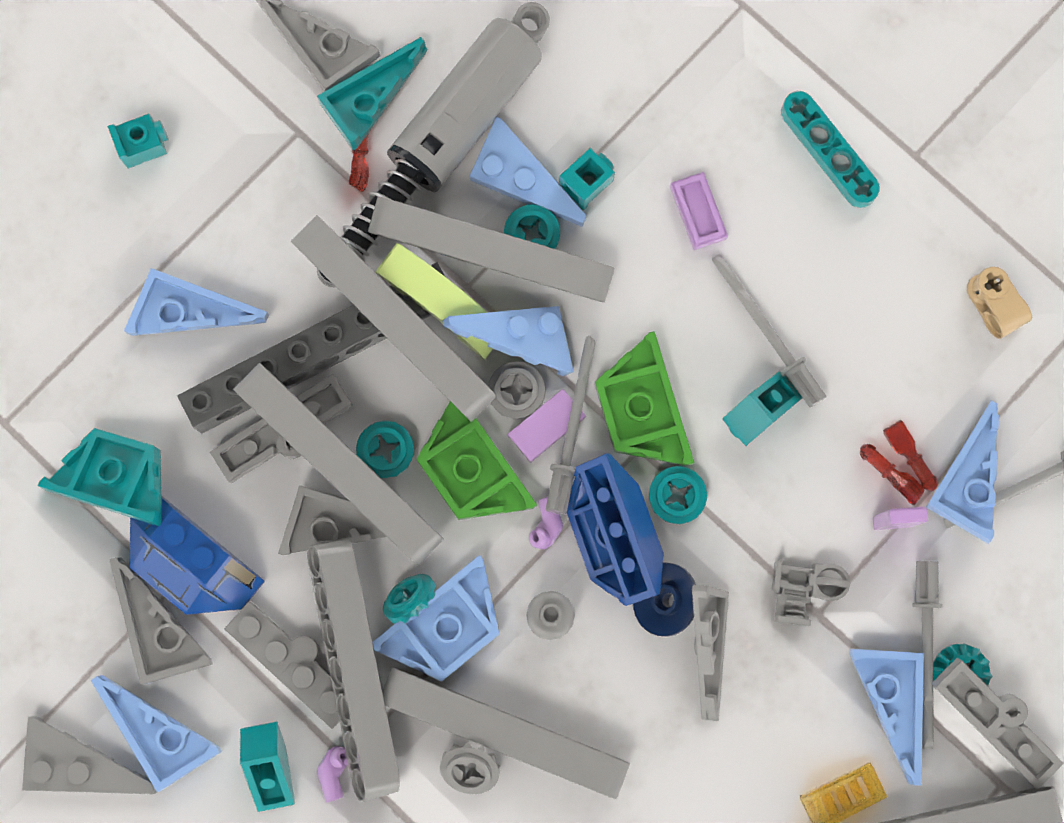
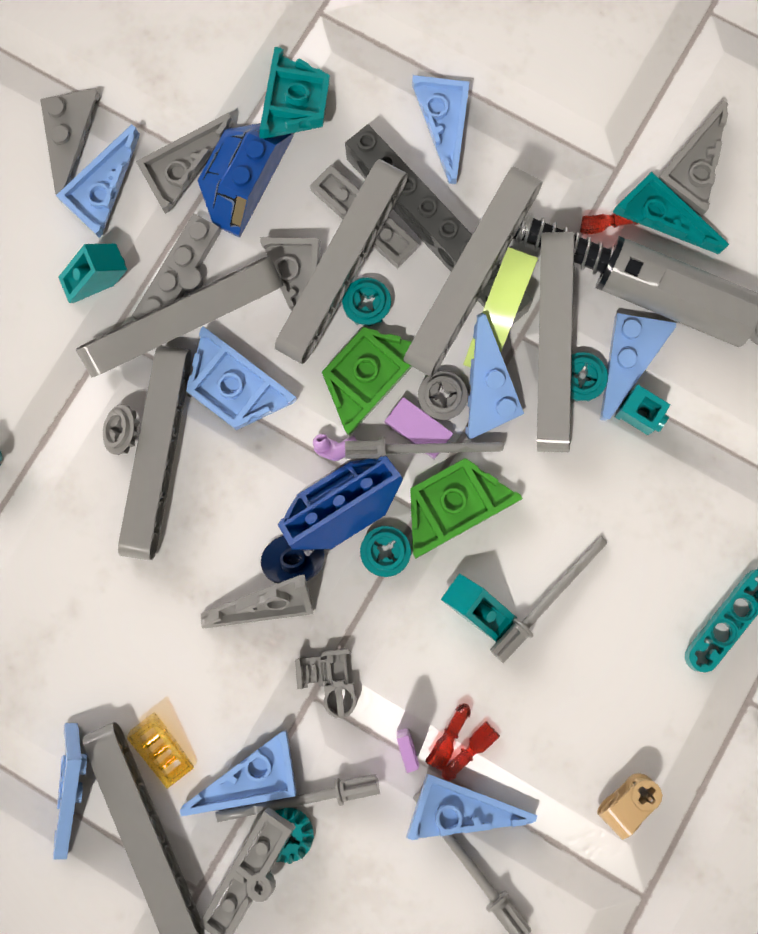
camera: 85 degrees right, 0 degrees up
teal brick [107,113,168,169] -> none
lavender arm [317,746,348,803] -> none
teal gear [383,574,436,624] -> none
light grey head [526,591,575,640] -> none
lavender tile [670,172,728,250] -> none

